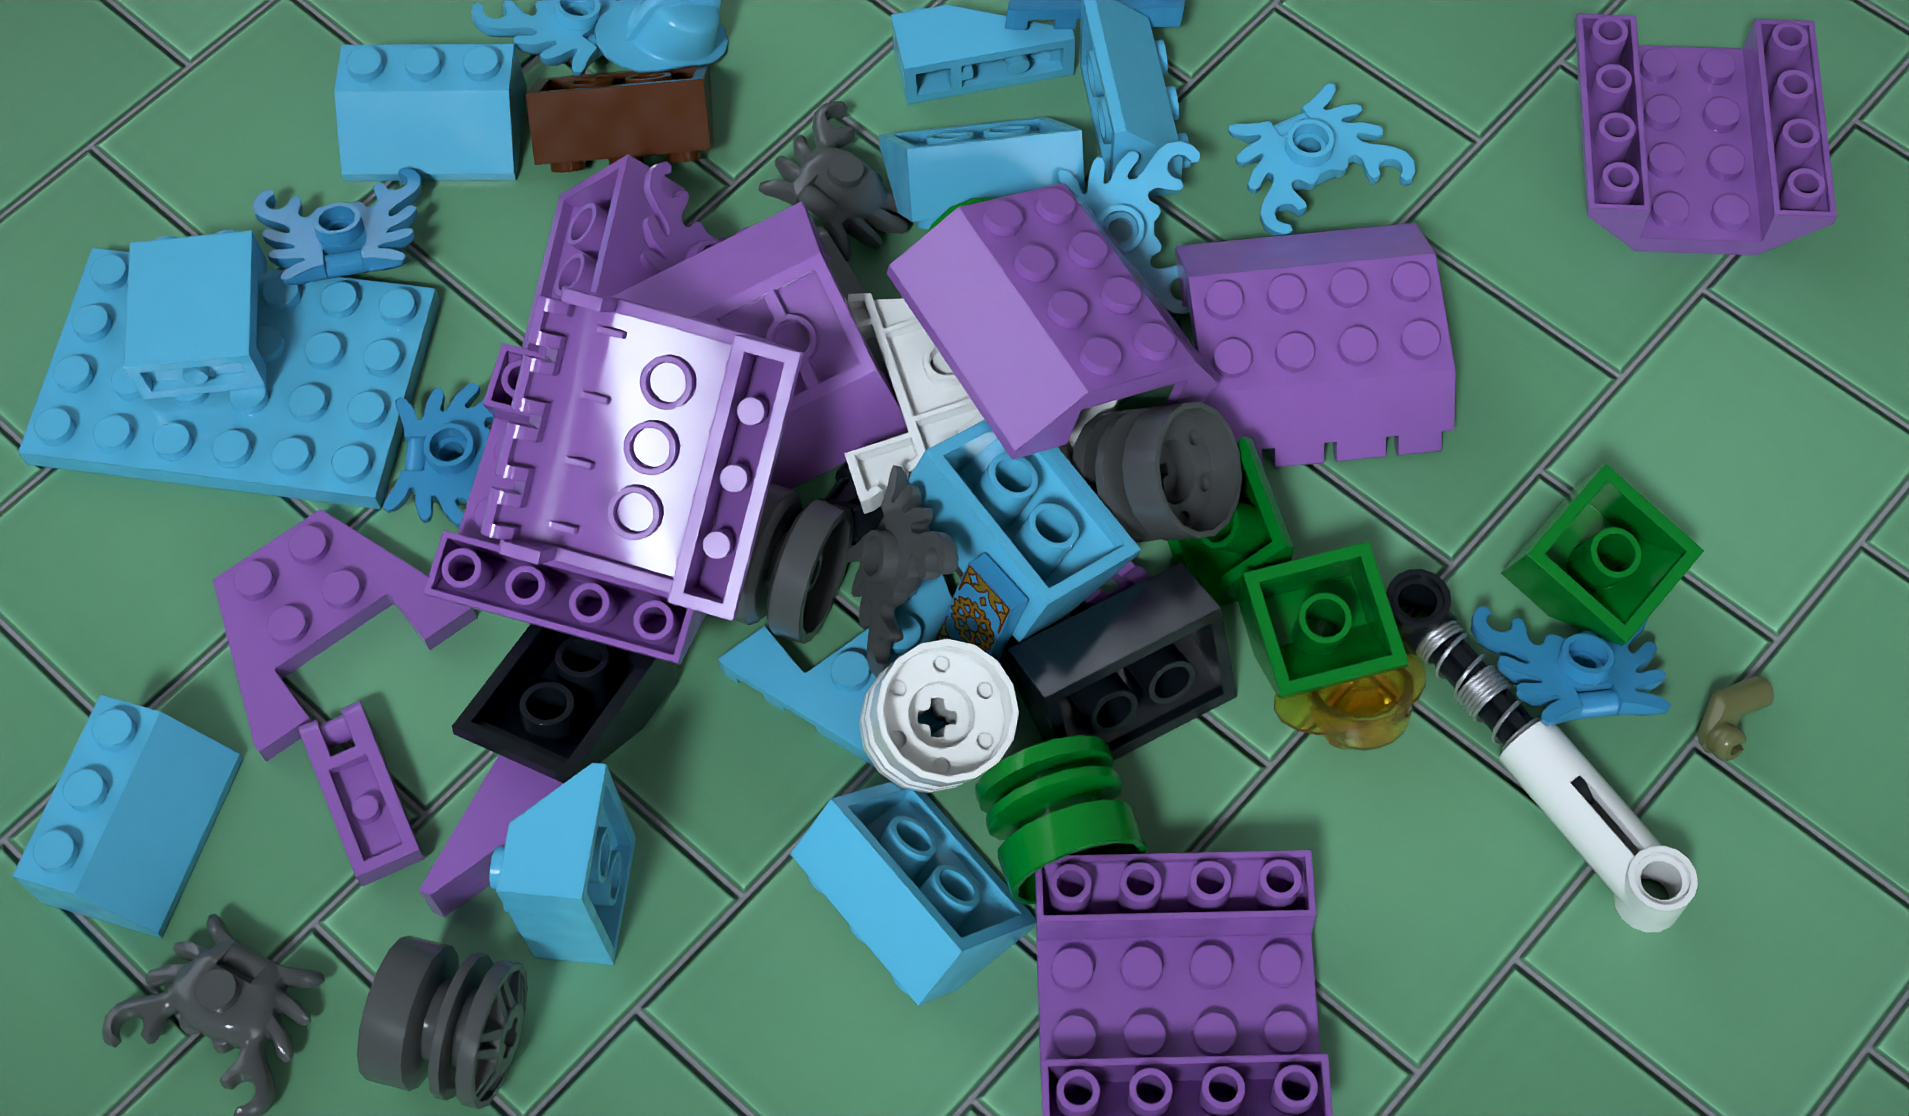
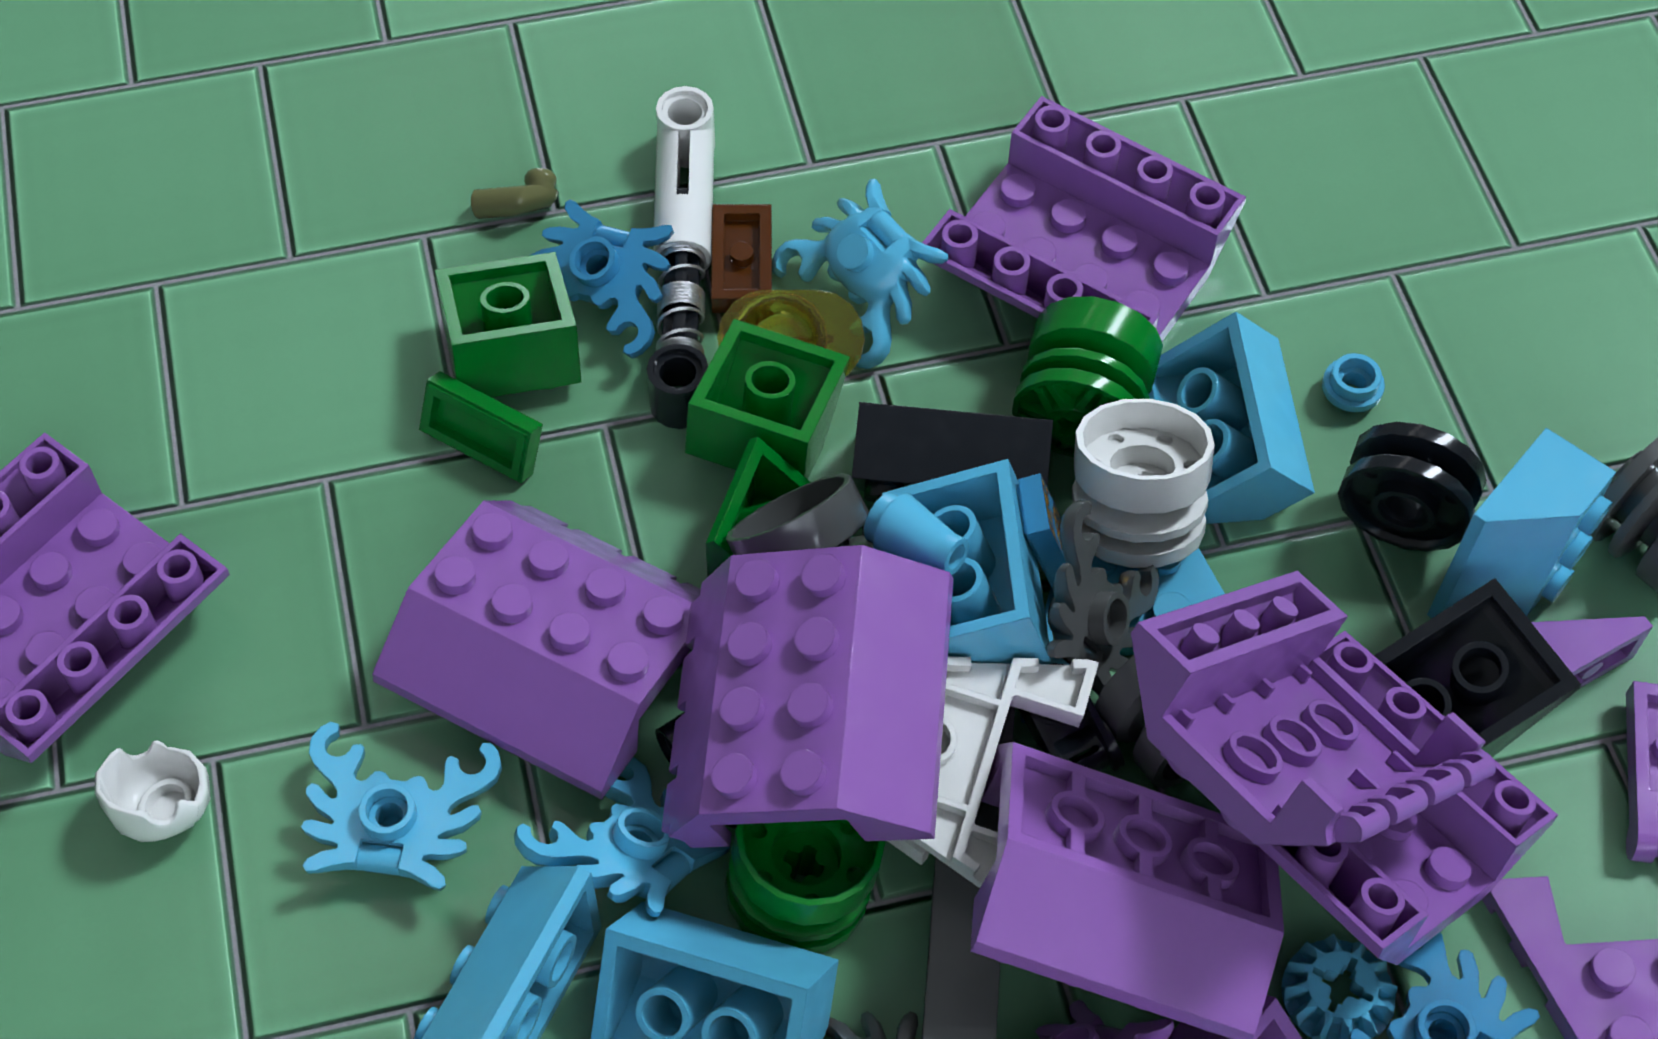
camera: 150 degrees left, 5 degrees down
none -> white hair [95,740,211,842]
none -> green tile [419,371,543,483]
none -> reddish brown plate [711,204,772,313]
none -> medium azure animal [772,179,948,369]
none -> medium azure cone [864,492,969,575]
none -> medium azure plate [1322,353,1385,412]
none -> black wheel [1338,422,1487,551]

